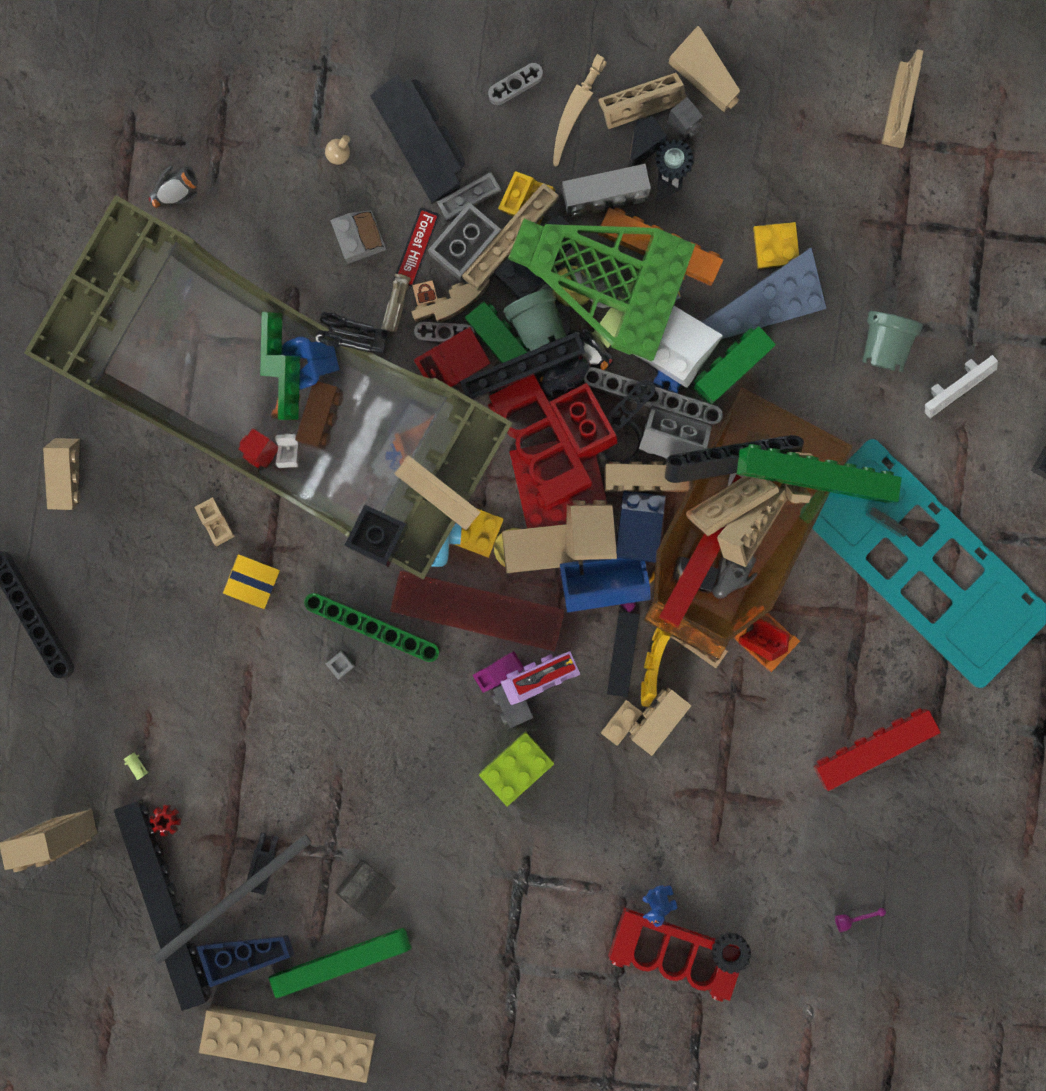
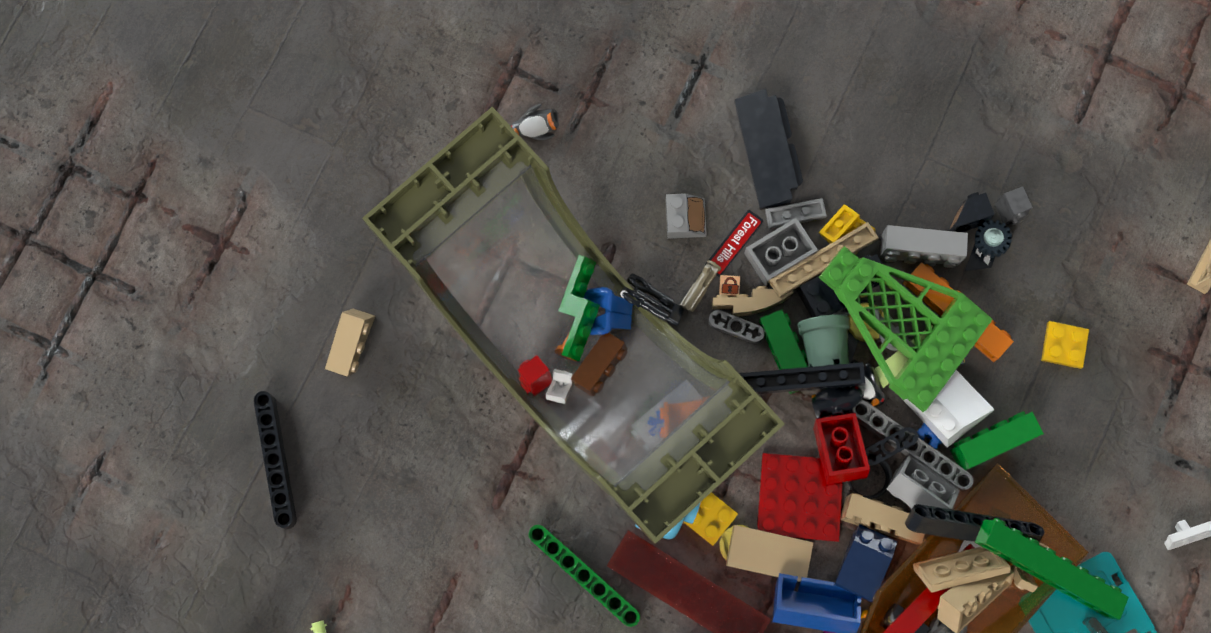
camera: 15 degrees right, 10 degrees down
tan slope [195,497,235,546] -> none
yellow slope [223,554,280,609] -> none
tan piece [325,135,350,165] -> none
light grey tile [326,650,355,680] -> none
black brick [345,504,408,568] -> none
tan fence [395,455,480,530] -> none
red slope [414,327,491,387] -> none
light grey beam [488,63,543,105] -> none
red fence [488,375,592,510] -> none
tan sword [553,54,607,166] -> none
tan slope [566,500,617,560] -> none
tan fence [598,73,686,129] -> none
tan slope [669,26,740,112] -> none
sand blue wing [702,248,826,339] -> none
sand green piece [862,311,923,372] -> none

